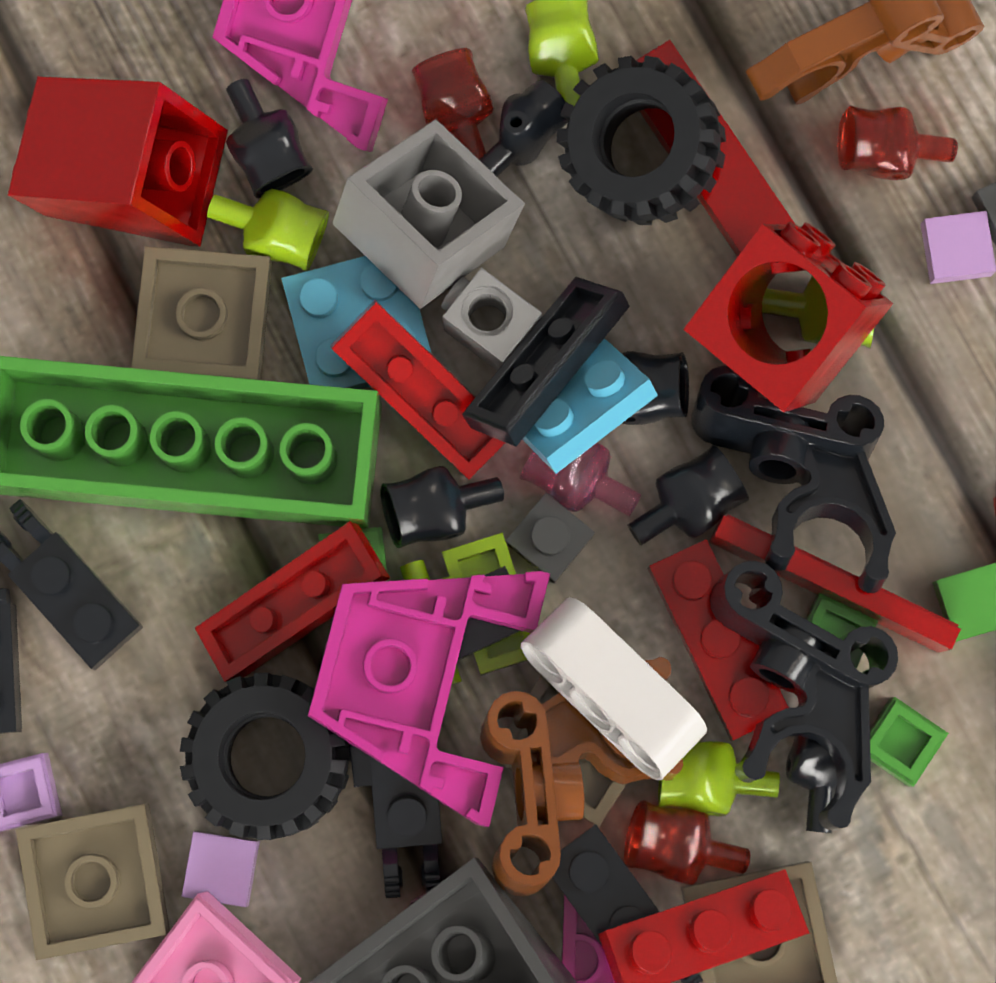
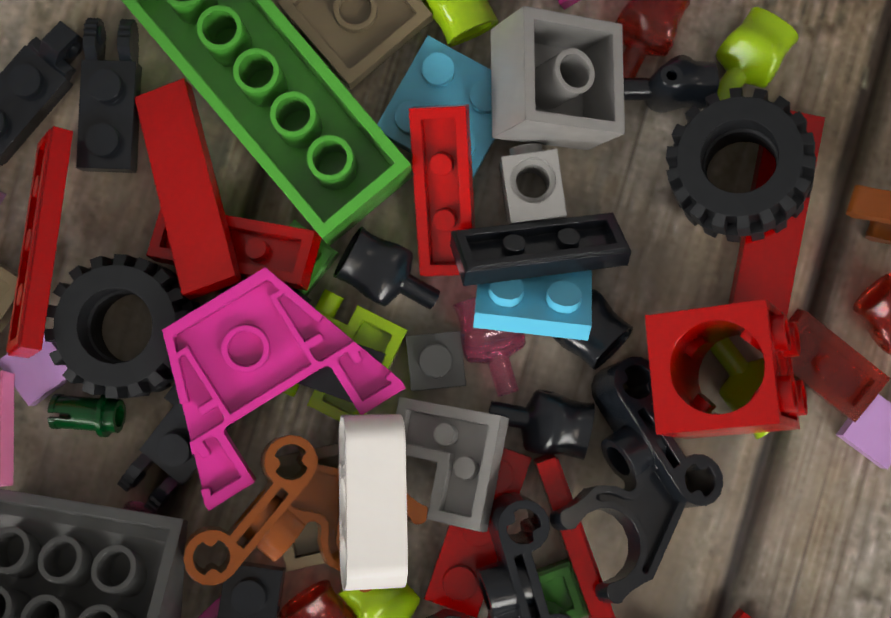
camera: 45 degrees right, 5 degrees up
none -> red tile [6,126,73,358]
none -> dark green pin [47,394,126,437]
none -> red tile [135,78,242,300]
none -> light grey plate [396,397,509,532]
none -> clear red plate [788,308,891,423]

